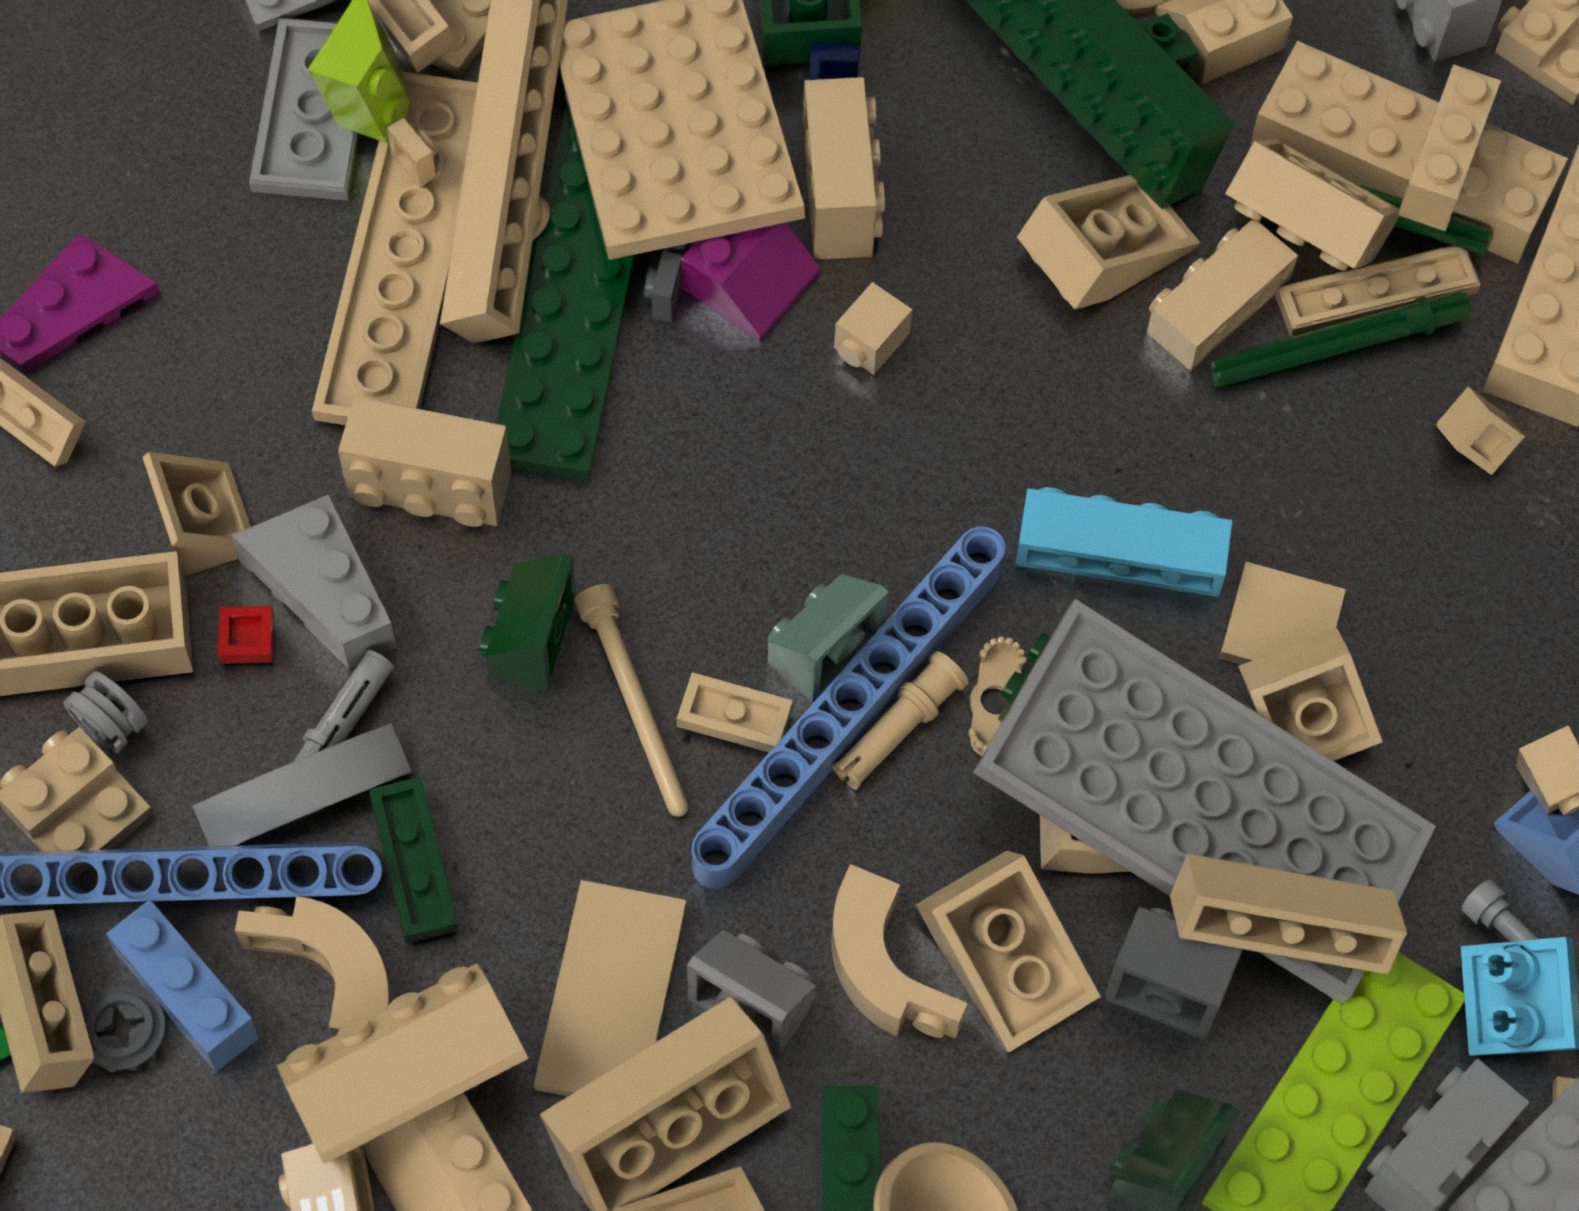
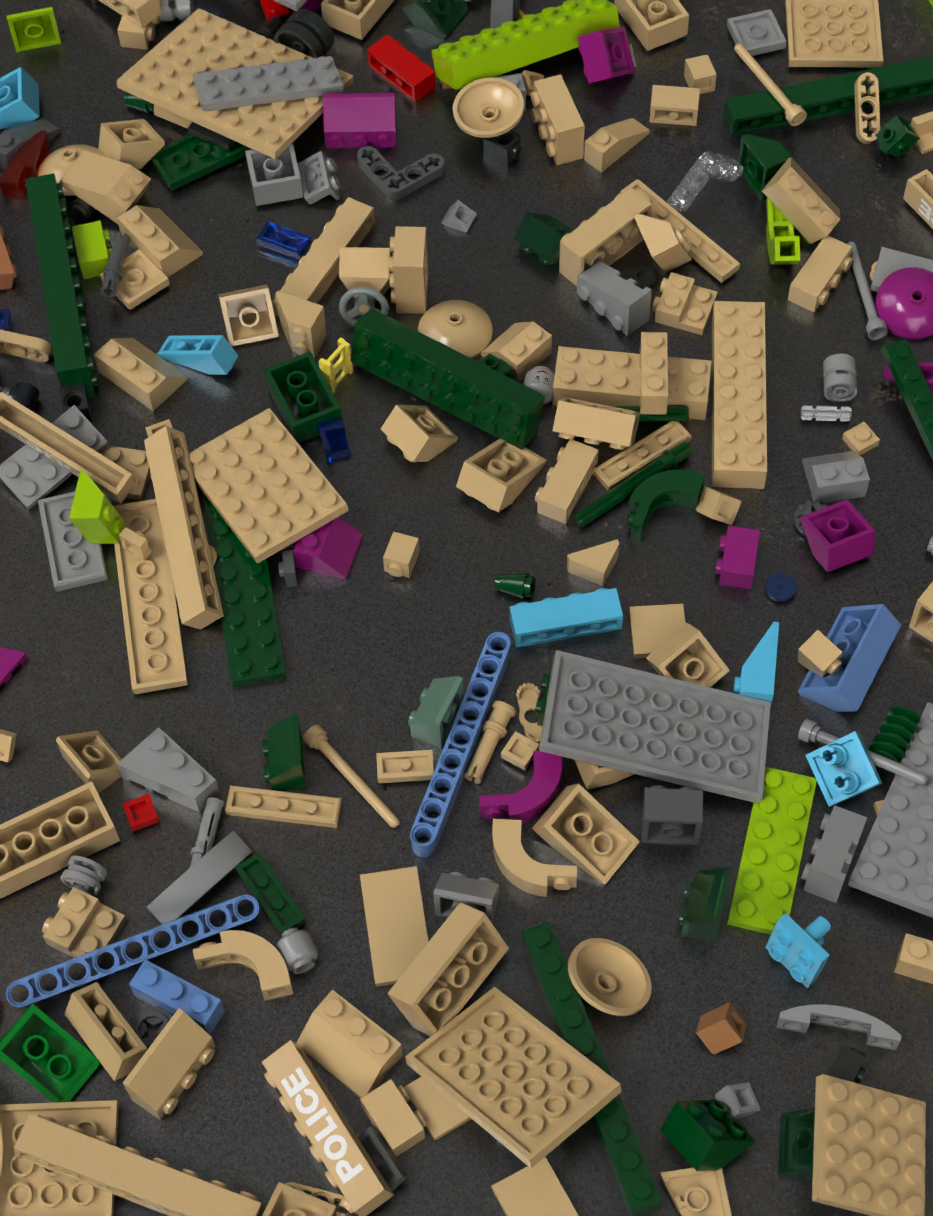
camera: 15 degrees left, 5 degrees down
tan slope [277,963,528,1164] -> none
tan brick [338,397,512,527] -> none
tan brick [802,77,885,260] -> none
tan brick [1170,853,1407,974] -> none
none -> tan slope [123,1009,215,1120]
none -> tan tile [225,785,342,828]
none -> light grey head [276,928,319,974]
none -> tan slope [381,405,458,463]
none -> magenta arch [479,751,562,824]
none -> dark green cone [494,573,536,600]
none -> tan plate [501,731,540,771]
none -> light grey head [523,366,555,405]
none -> tan slope [567,539,619,586]
none -> dark green arch [627,470,705,541]
none -> magenta brick [715,526,760,589]
none -> medium azure slope [733,622,779,704]
none -> dark blue piece [765,573,797,602]

